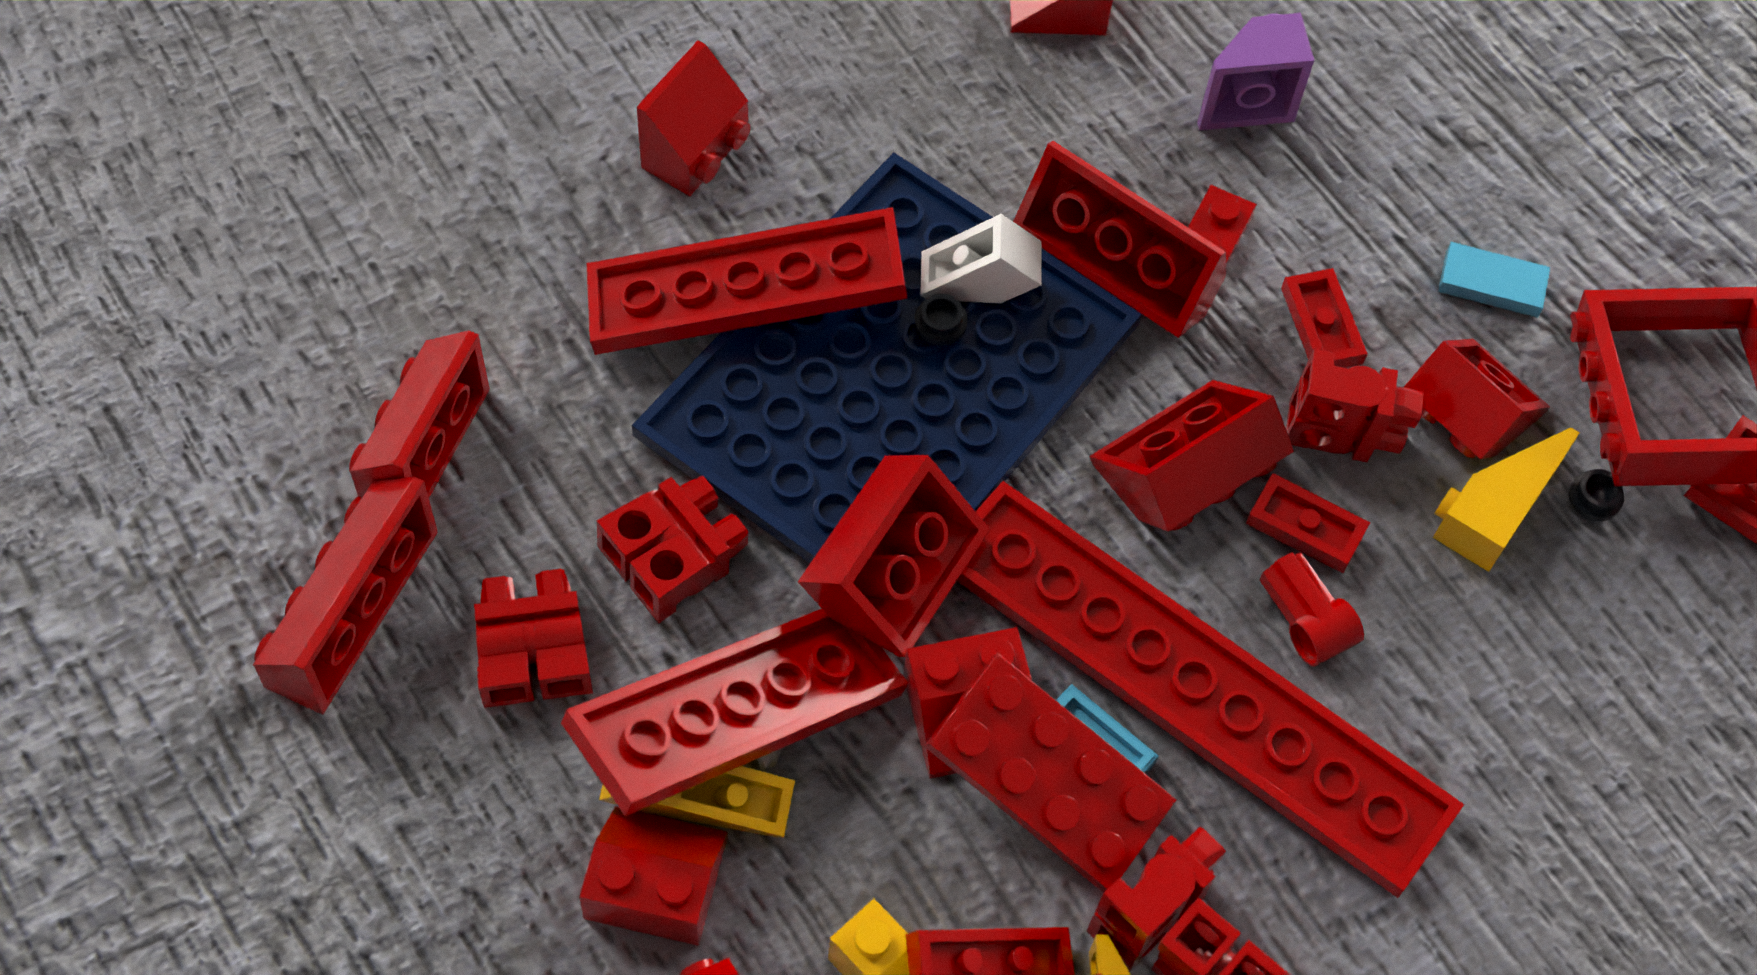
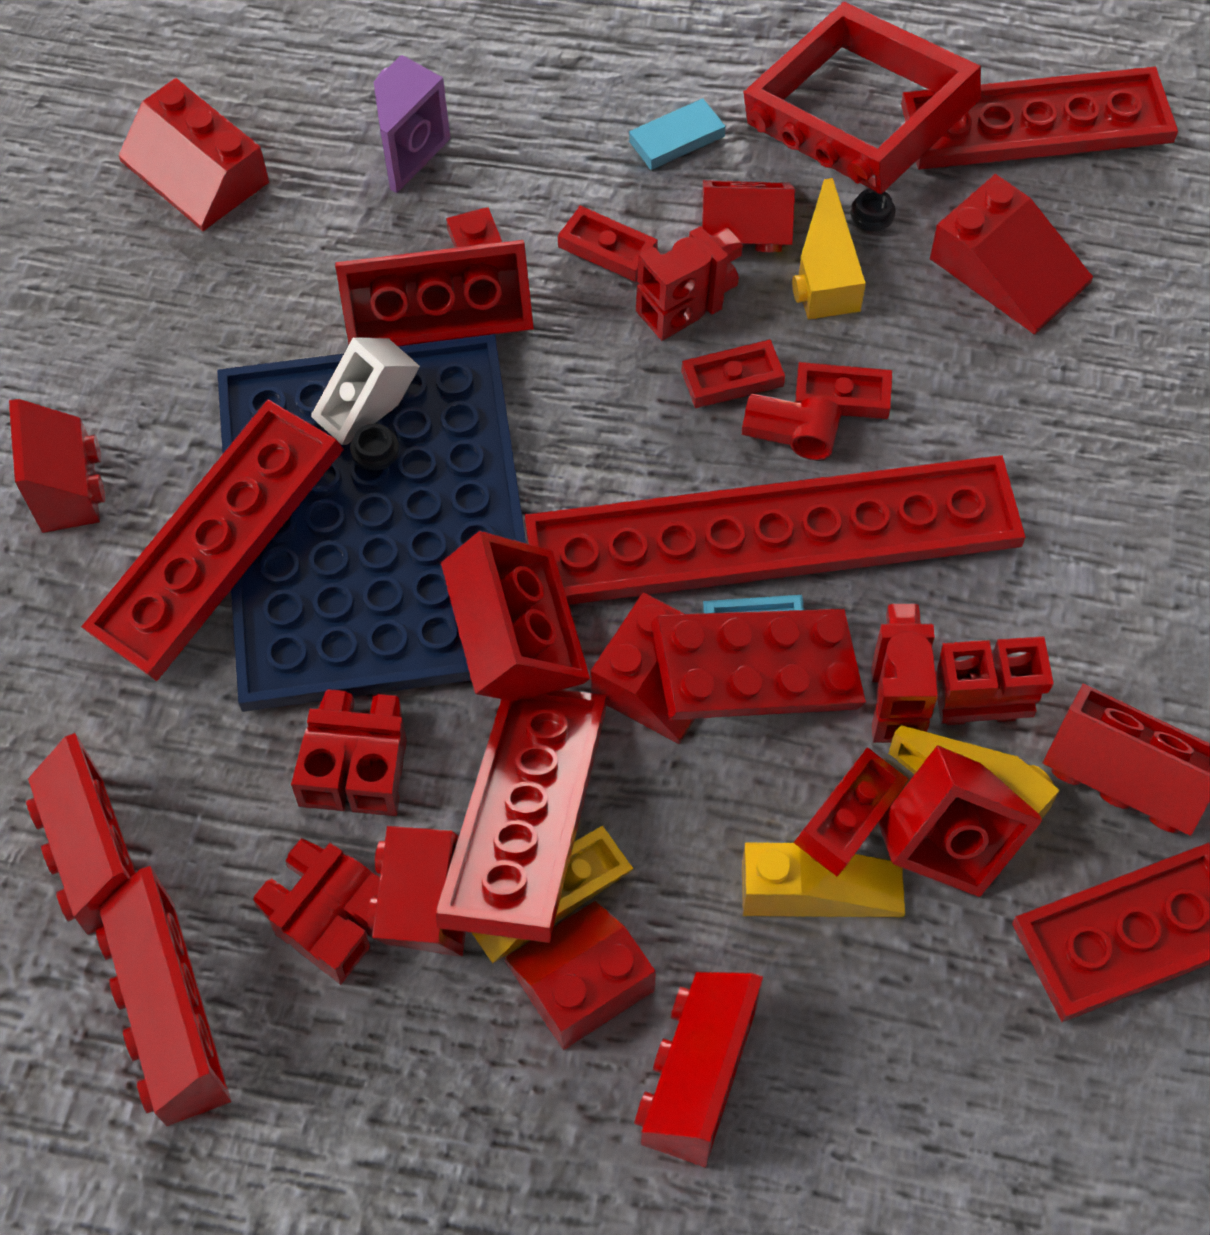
camera: 40 degrees left, 0 degrees up
red slope [1089,380,1294,532] -> none
none -> red slope [367,826,466,957]
none -> red plate [795,362,893,419]
none -> red slope [930,174,1093,335]

